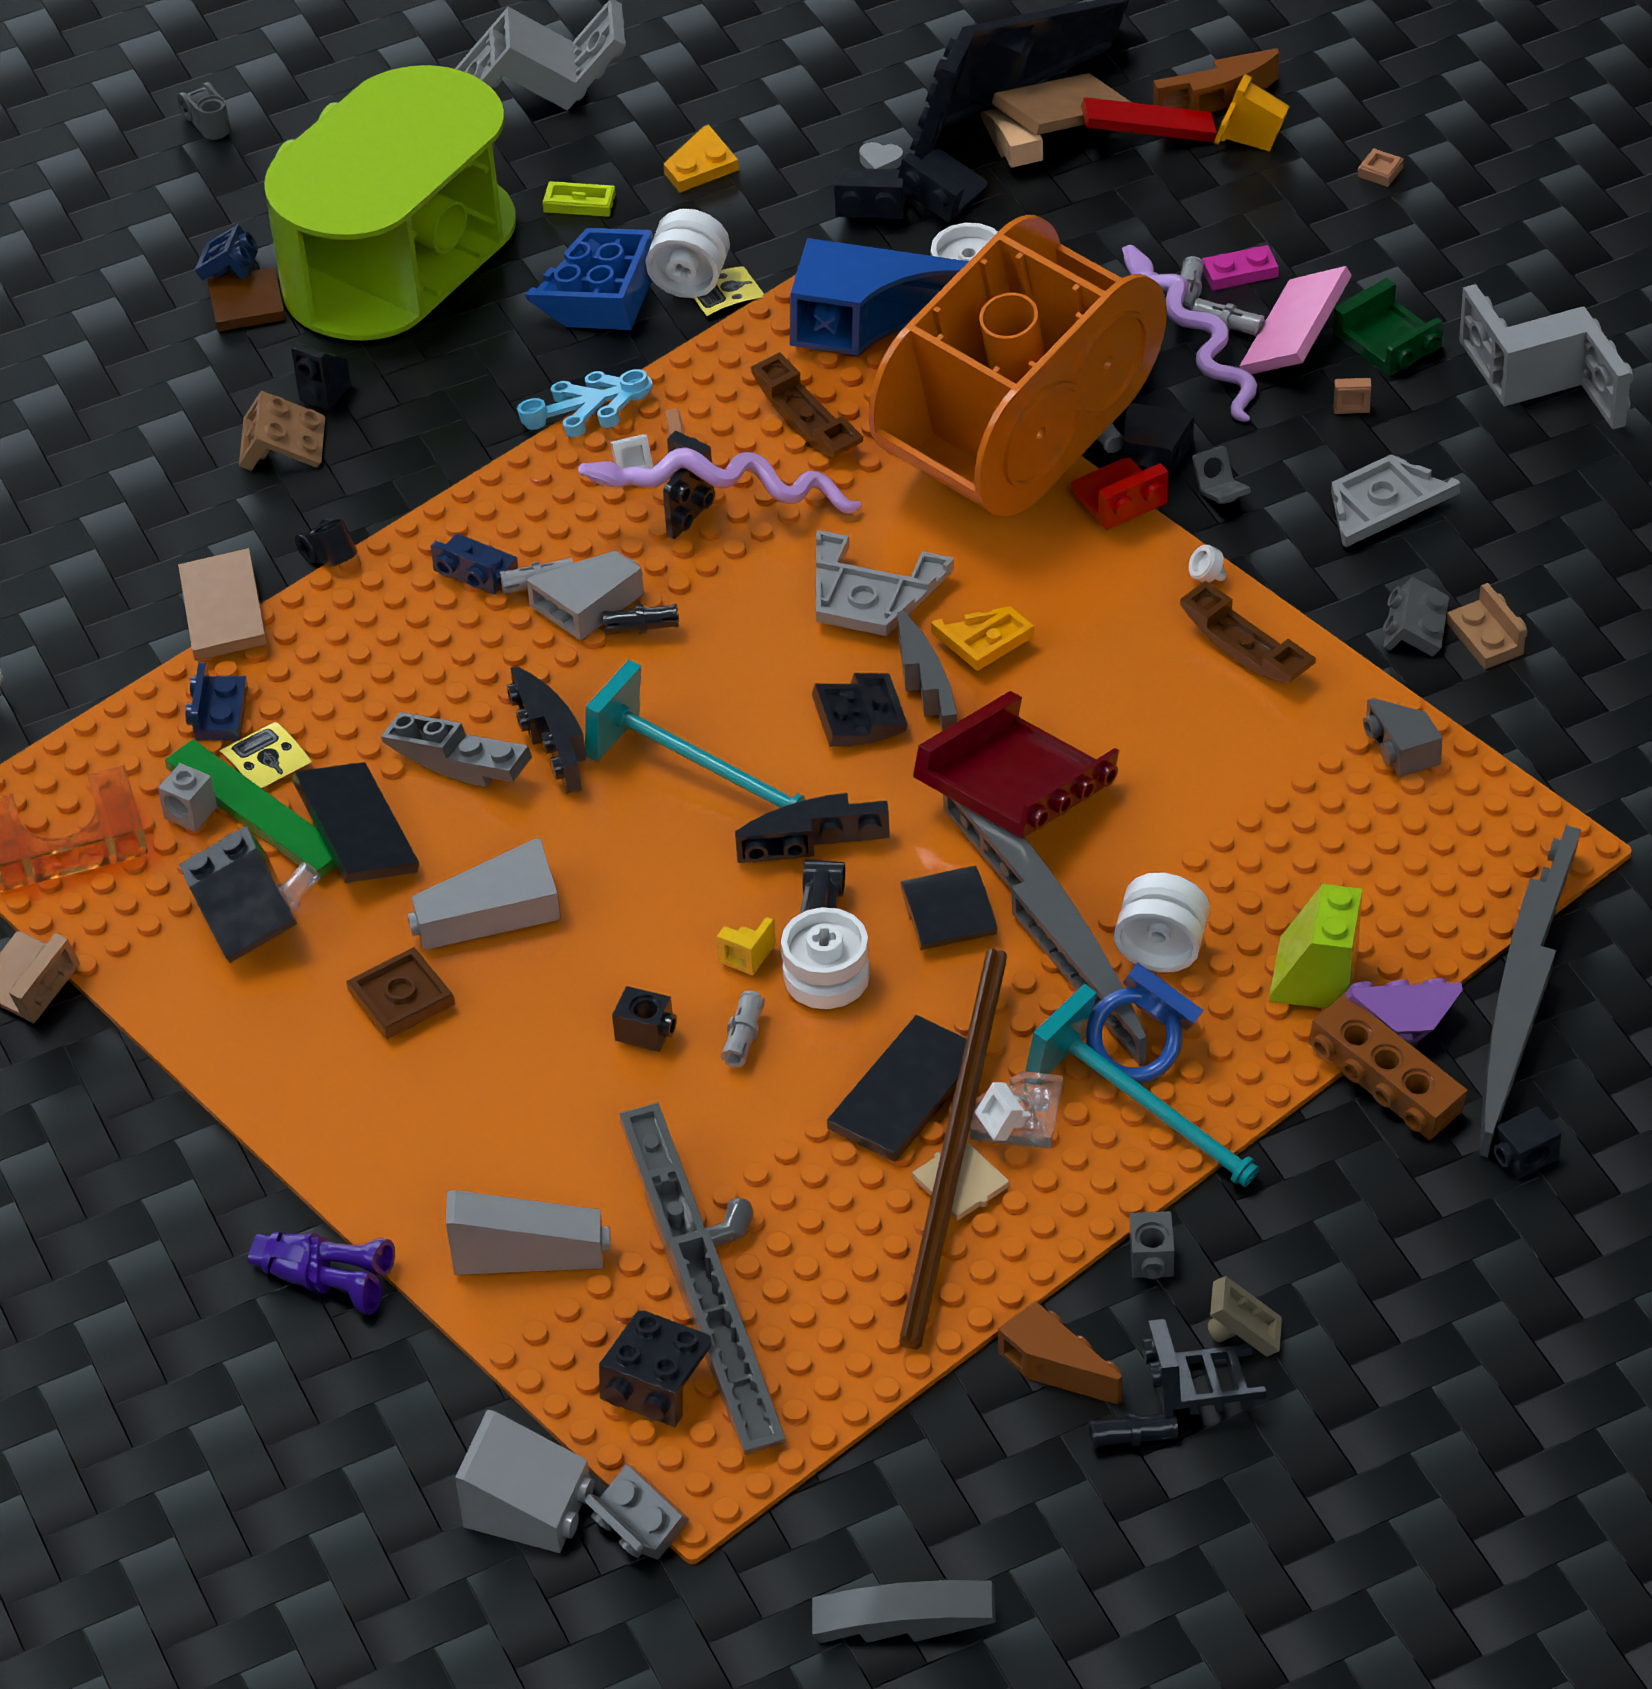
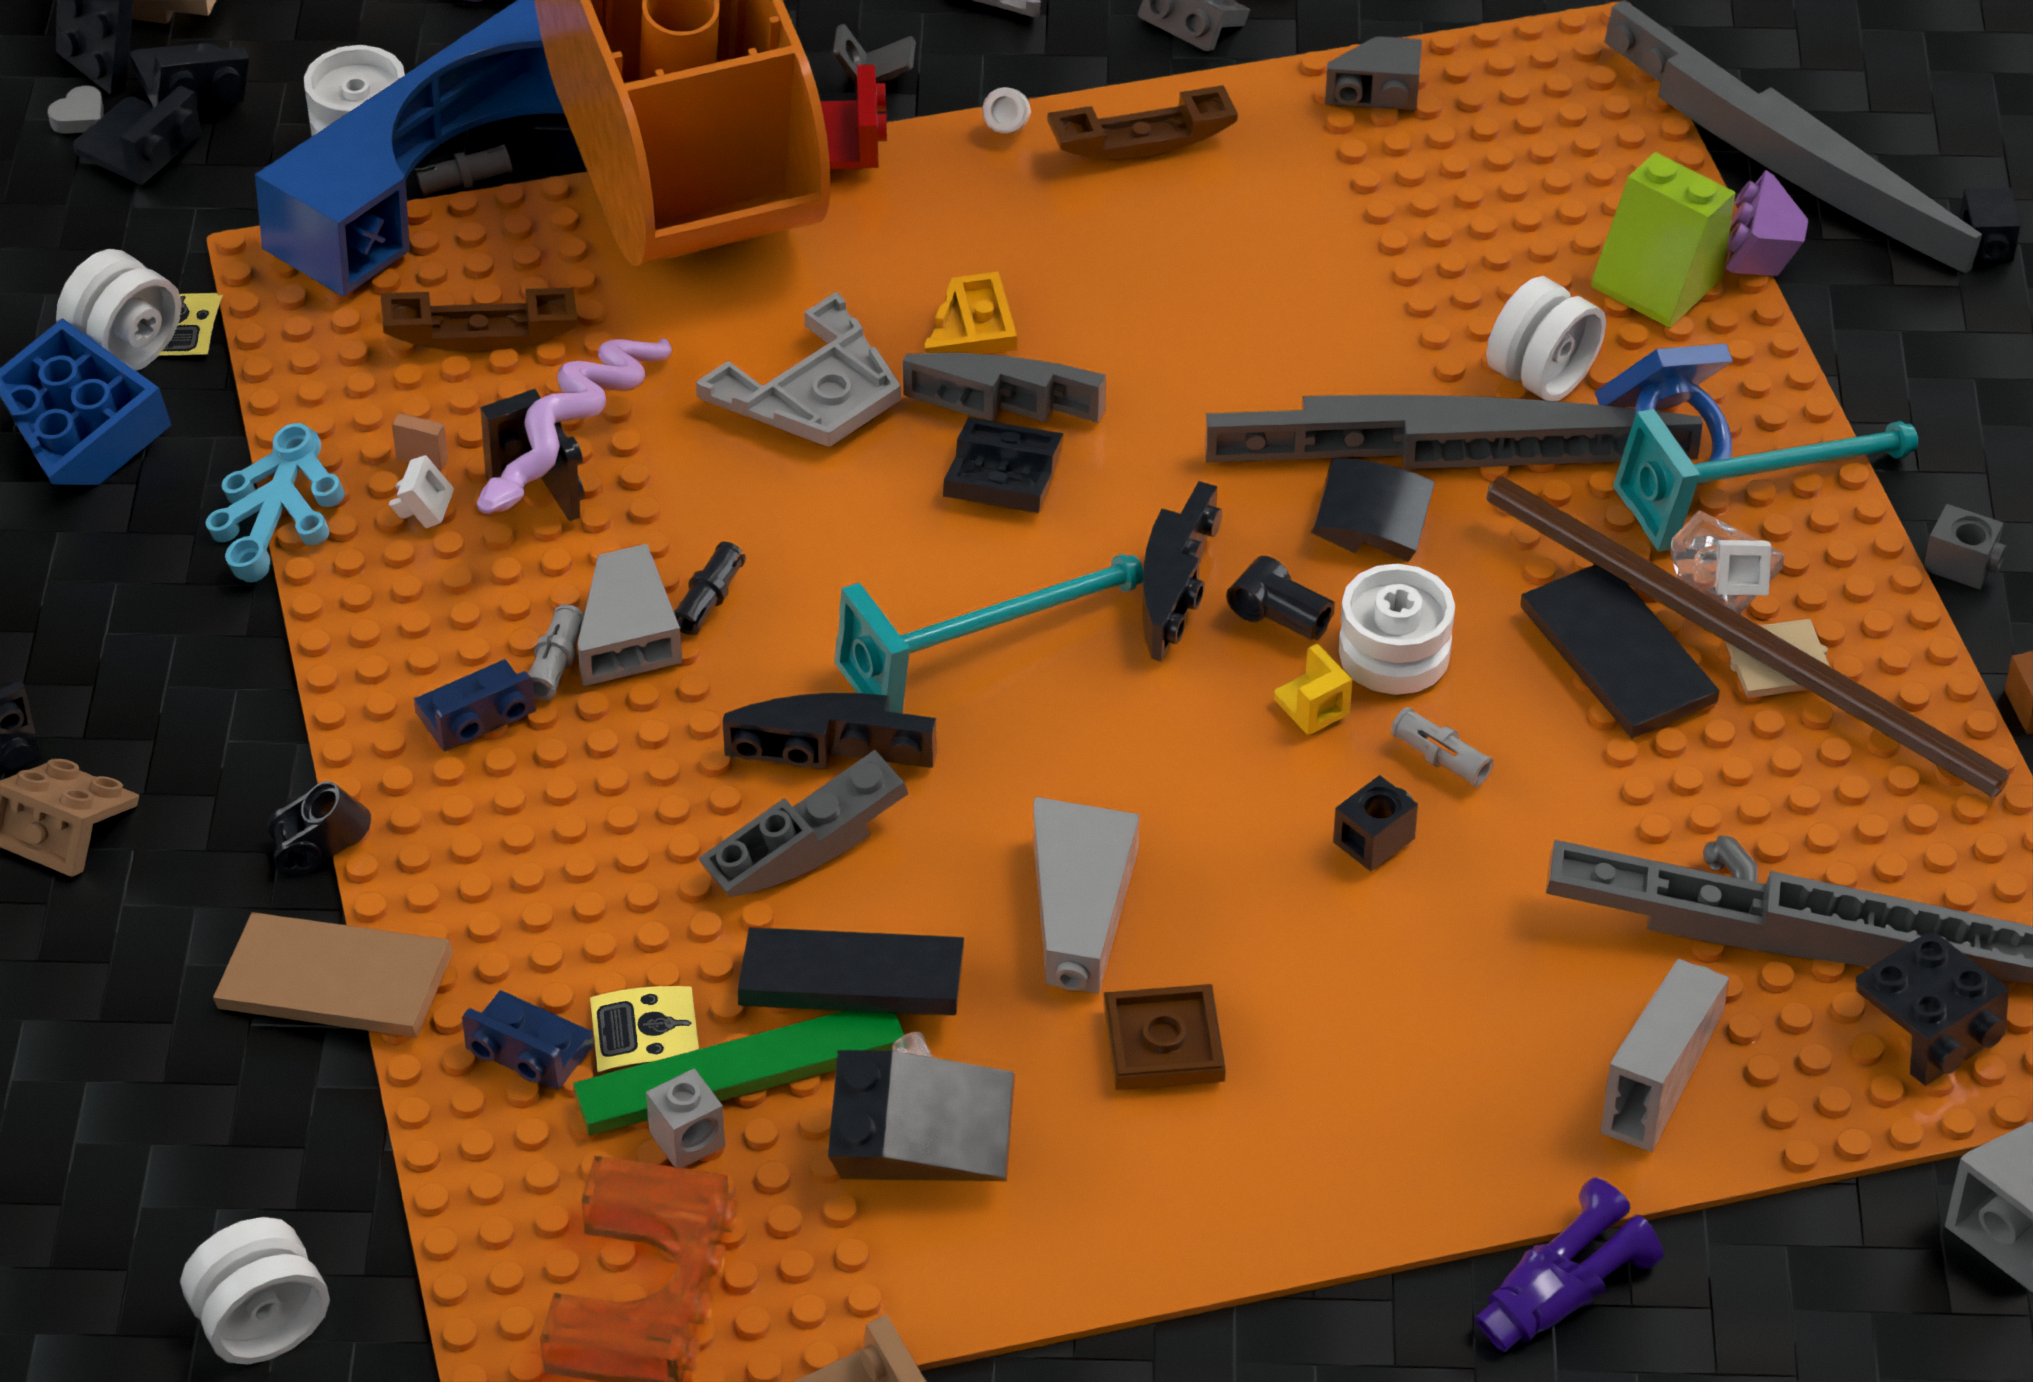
camera: 65 degrees left, 0 degrees up
dark red panel [913,691,1119,839] -> none
dark orange brick [1308,993,1468,1140] -> none

